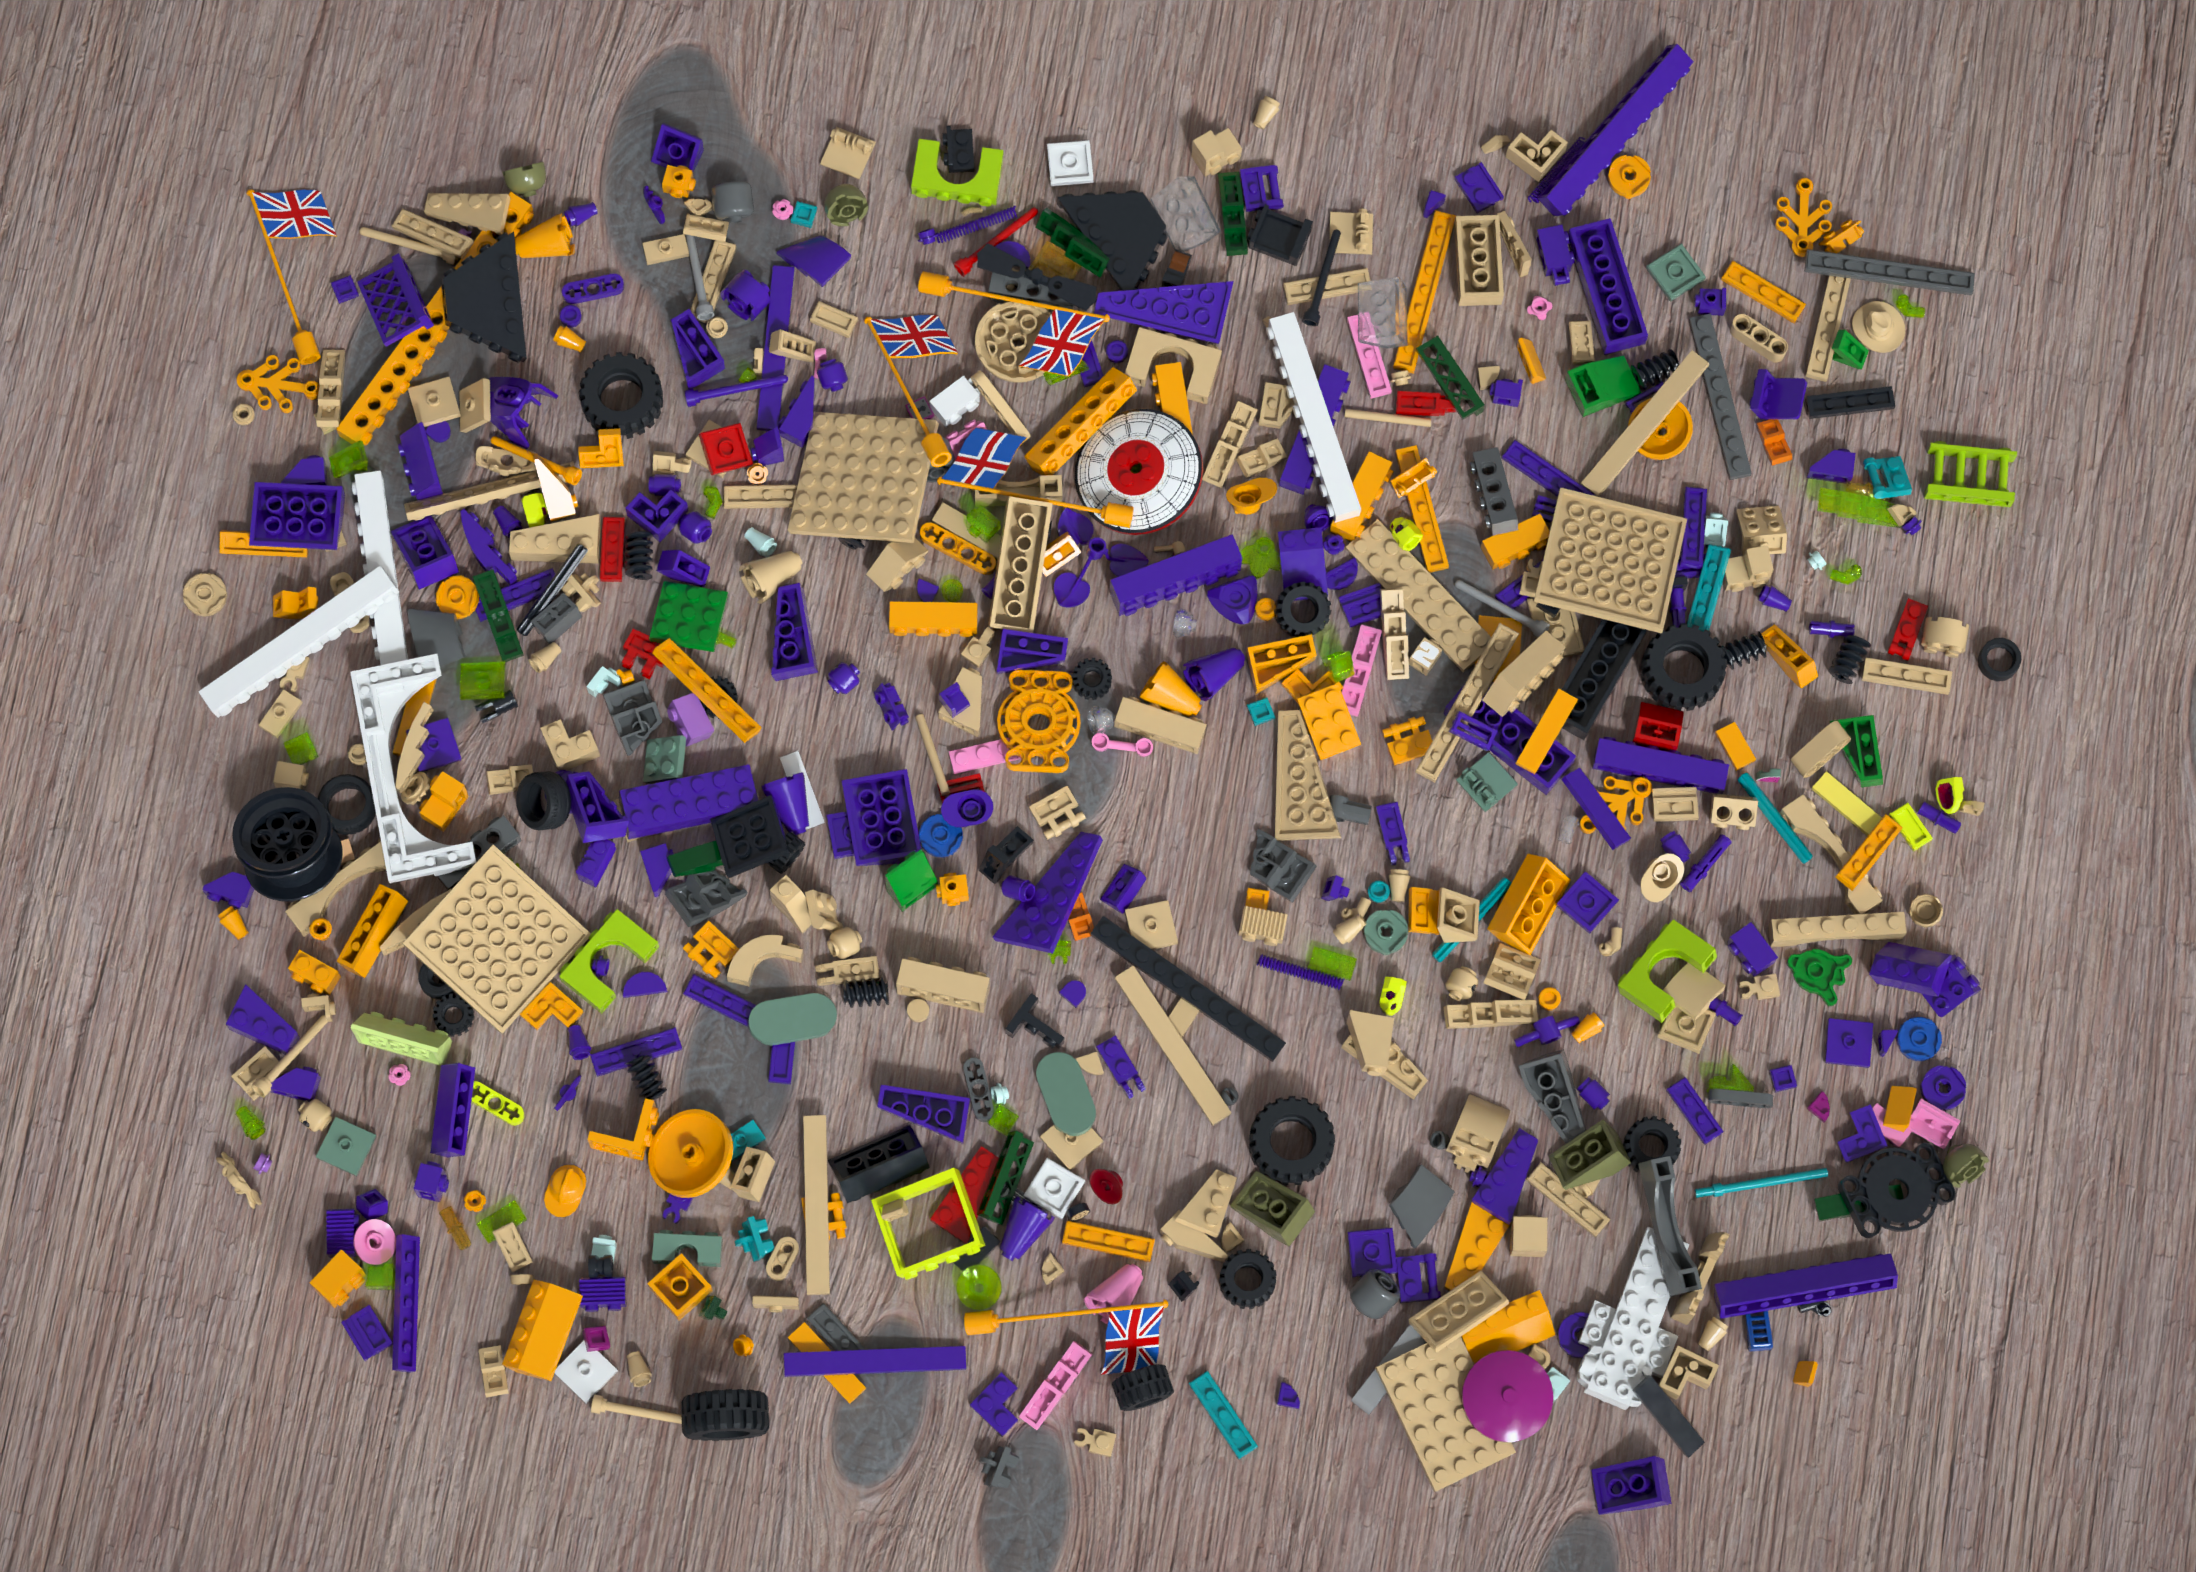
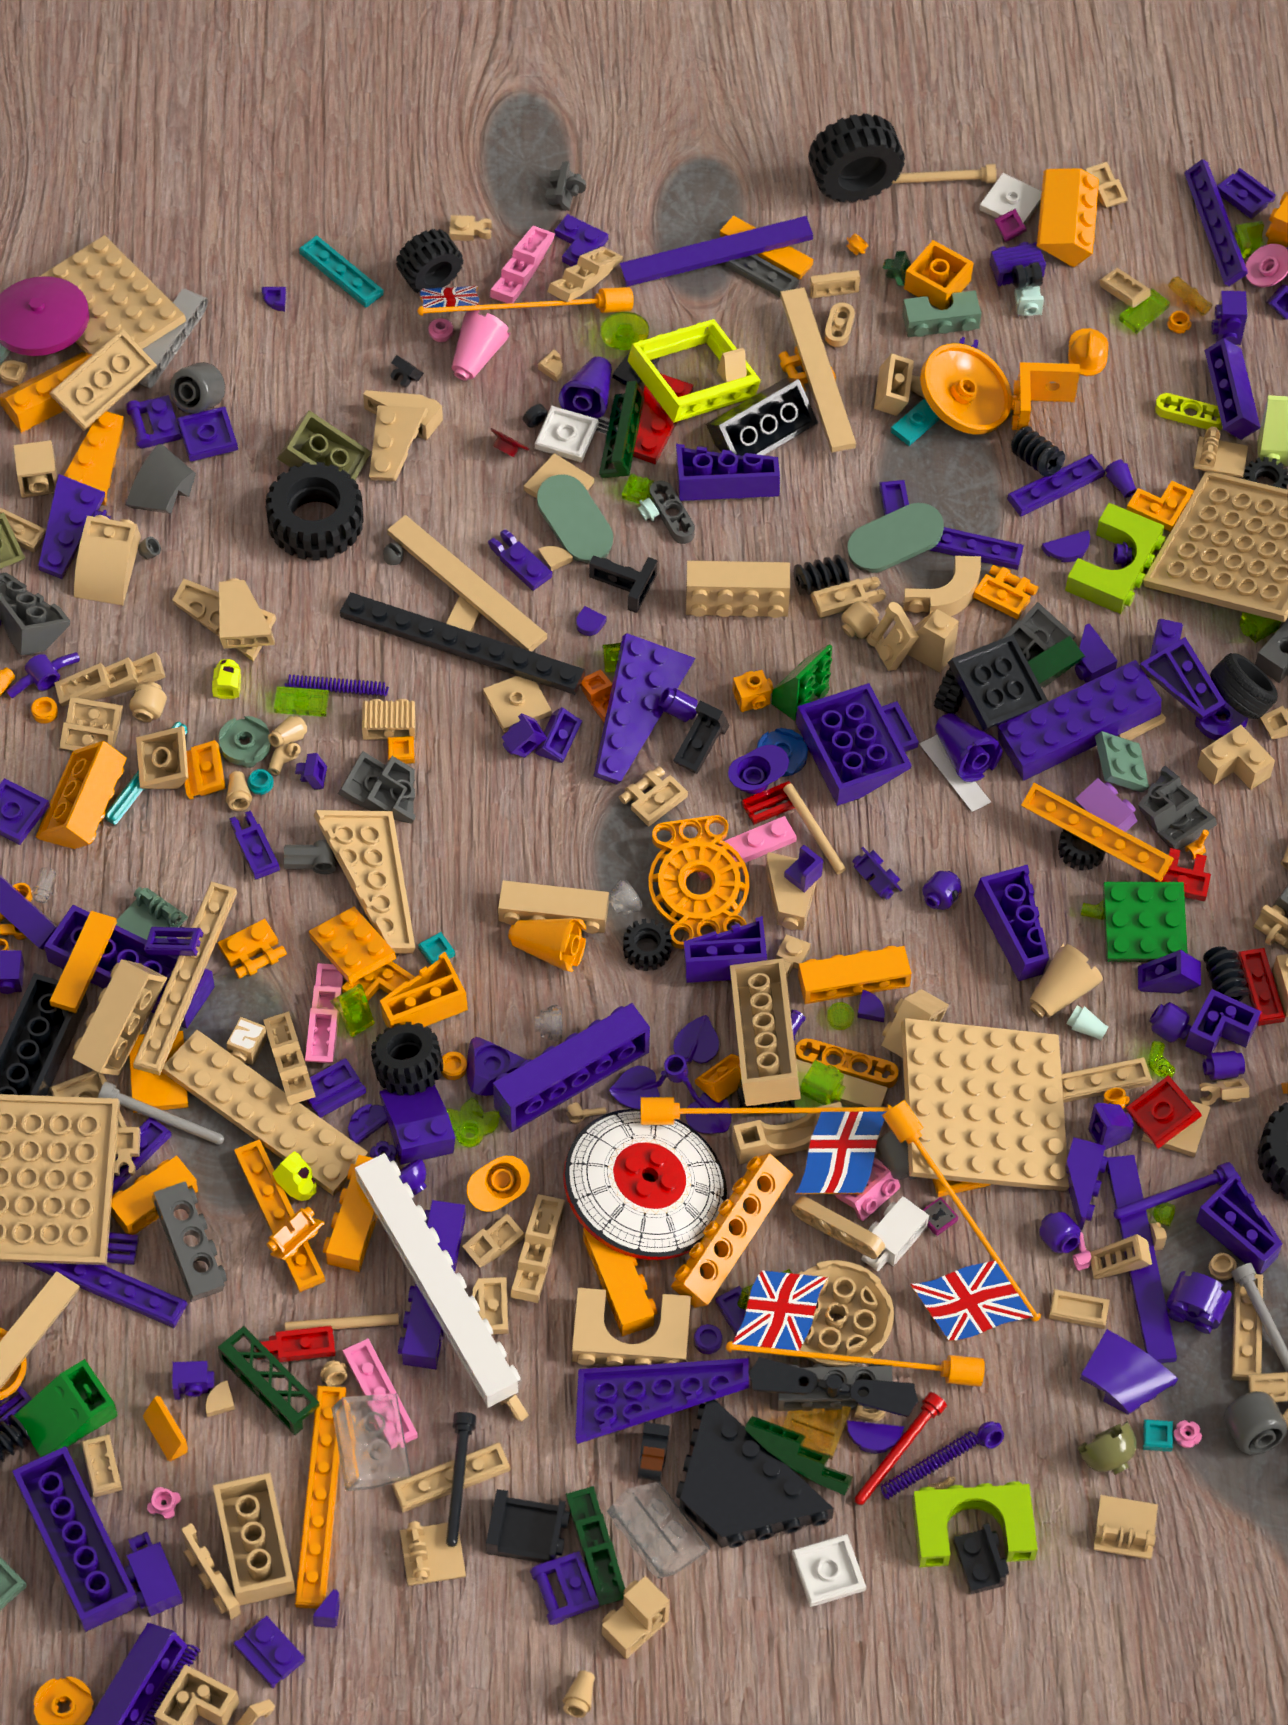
camera: 170 degrees right, 15 degrees down
tan tile [511,1274,533,1285] -> none
dark purple piece [554,1075,582,1111] -> none
light aqua bracket [586,666,621,697] -> none
tan cone [627,1351,652,1387] -> none
teal hips [734,1216,774,1262] -> none
light orange tile [1062,1221,1155,1262] -> none
bright pink bar [1092,733,1153,757] -> none
dark purple cone [1183,648,1245,701] -> none
black tyre [1219,1249,1277,1309] -> none
tan tile [1221,1222,1244,1254] -> none
none -> dark purple brick [502,713,547,758]
none -> tan slope [547,246,623,303]
none -> tan hinge [1194,427,1248,478]

